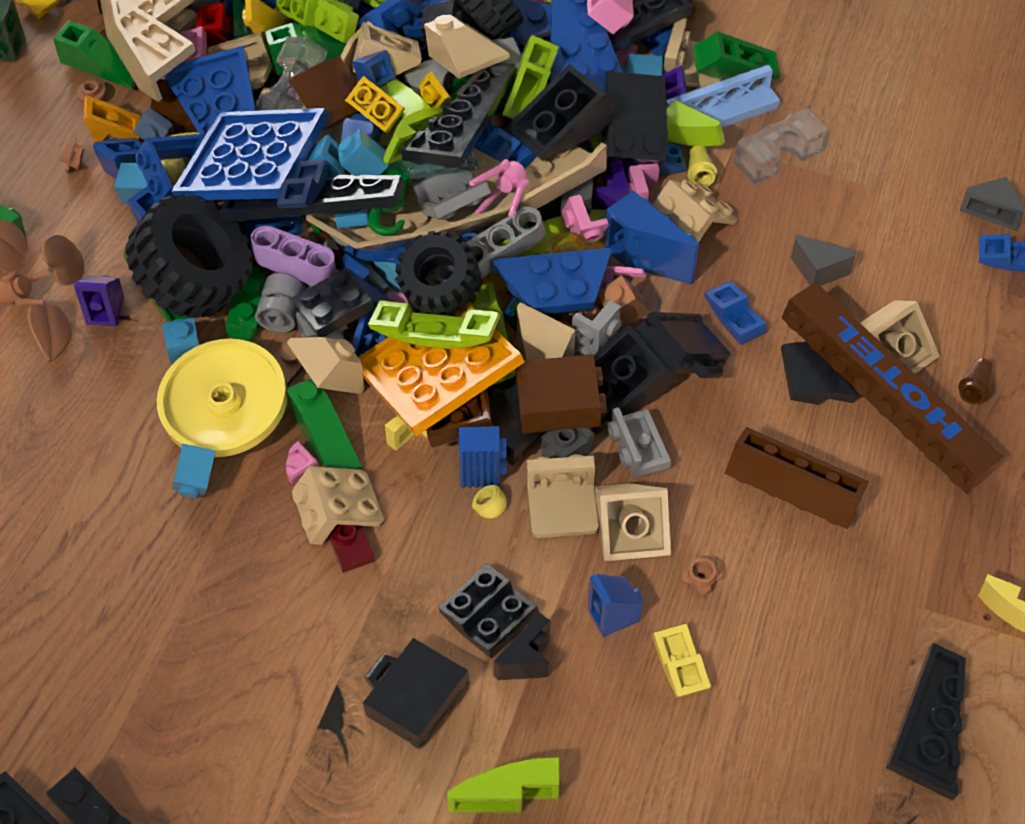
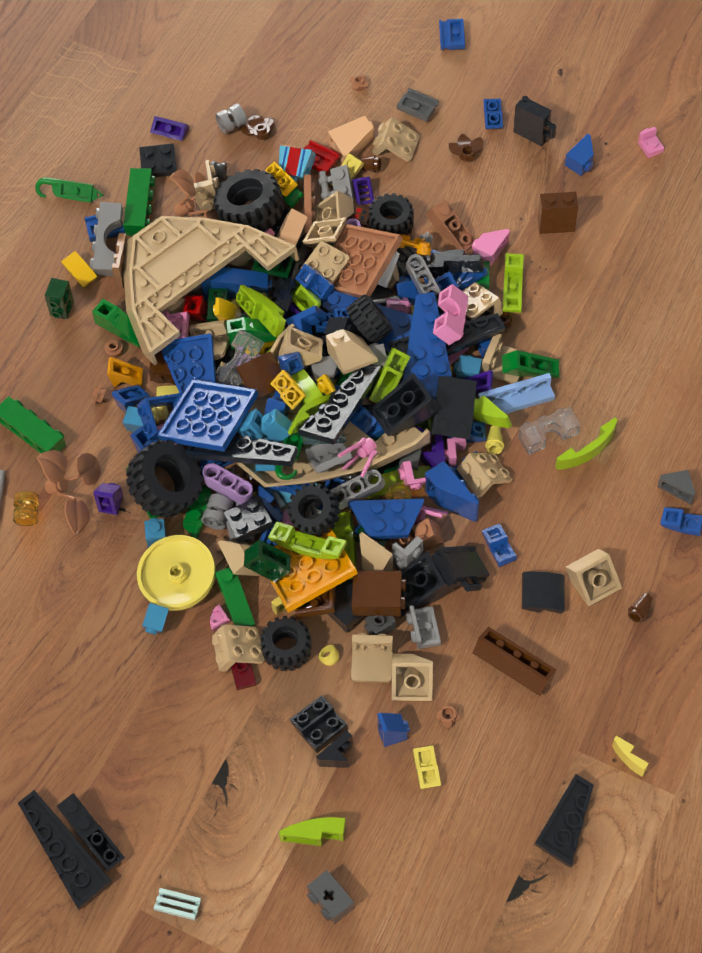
camera: 10 degrees right, 5 degrees up
sand blue plate [133,107,173,140] -> none
dark blue slope [277,160,330,209] -> none
black piece [363,638,470,749] -> none
blue brick [459,426,506,489] -> none
reddish brown brick [781,282,1003,494] -> none
dark grey slope [791,235,856,286] -> none
none -> dark green brick [244,539,291,582]
none -> black tyre [260,616,312,671]
none -> lime slope [555,417,617,470]

